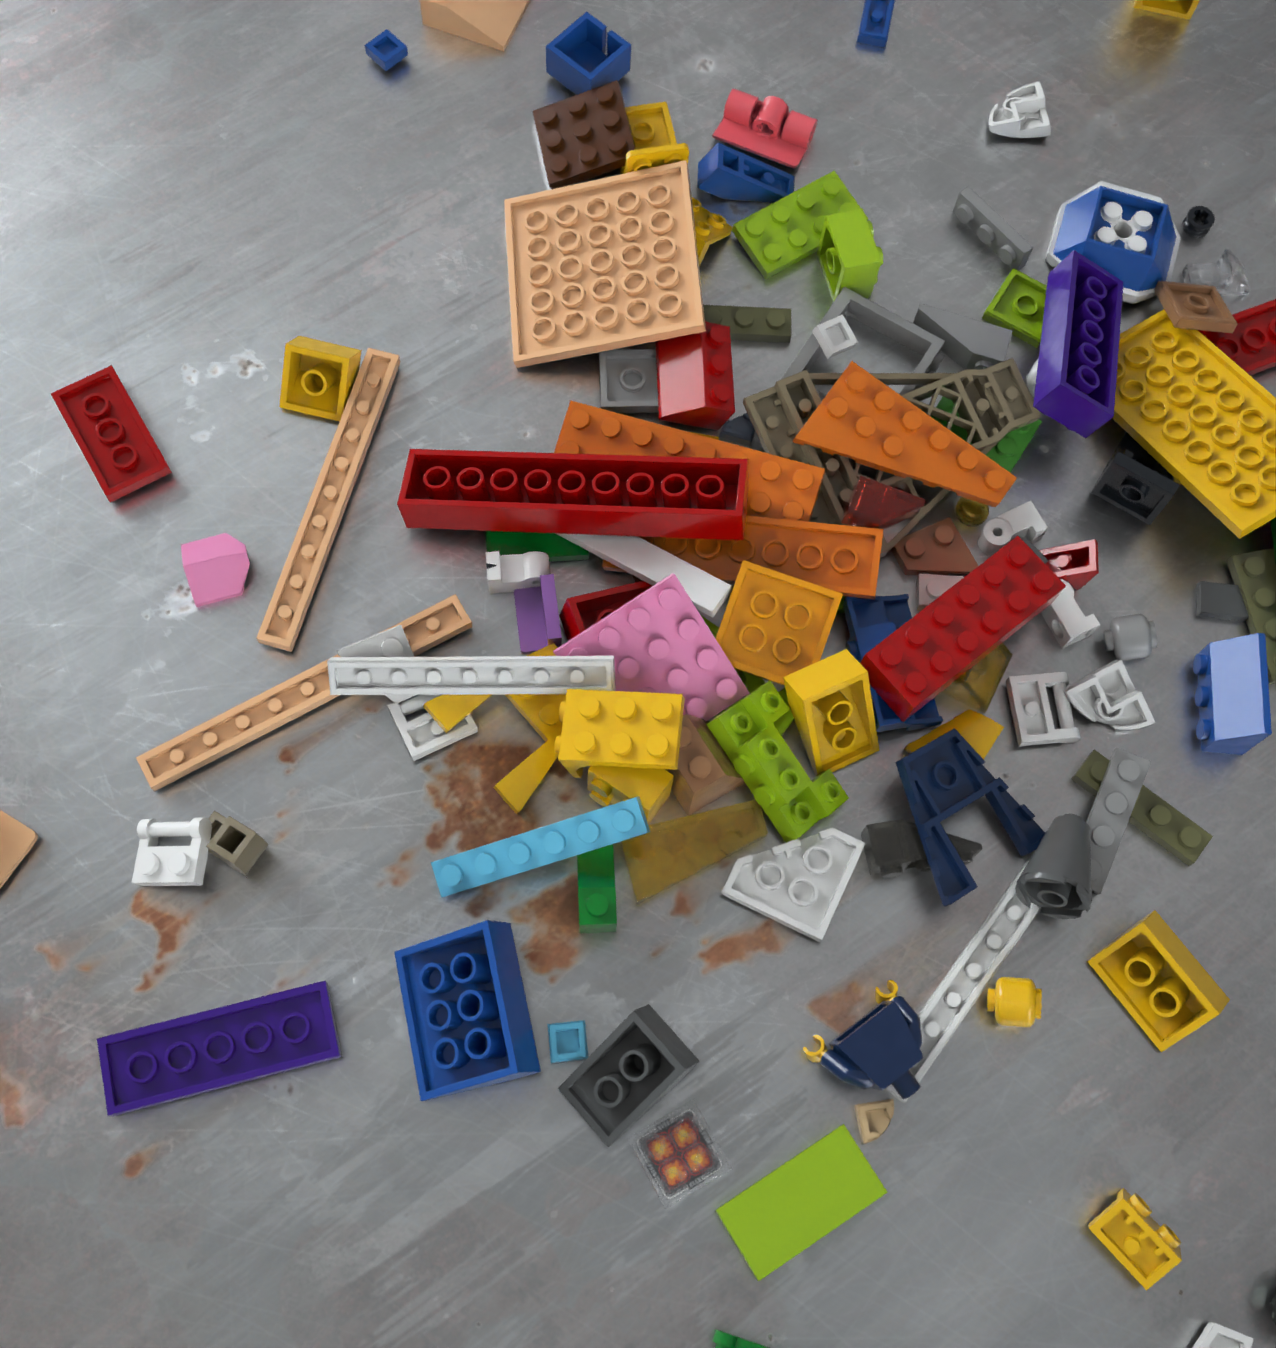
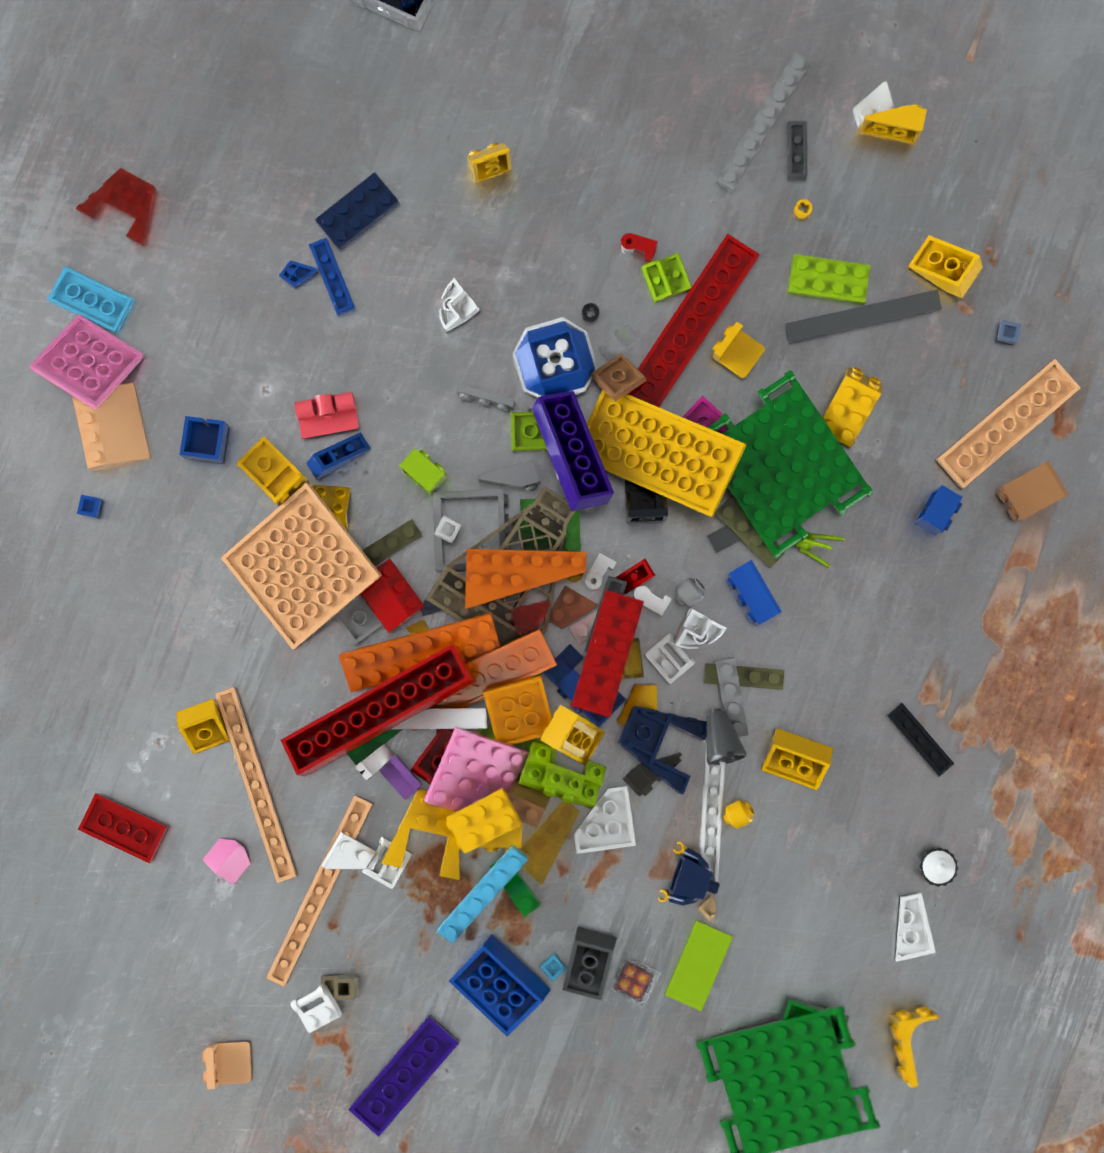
camera: 25 degrees left, 15 degrees up
white tile [327,656,616,695] -> none
reddish brown plate [532,80,636,189] -> none
lime plate [731,170,868,280] -> none
yellow bracket [1089,1188,1182,1291] -> none

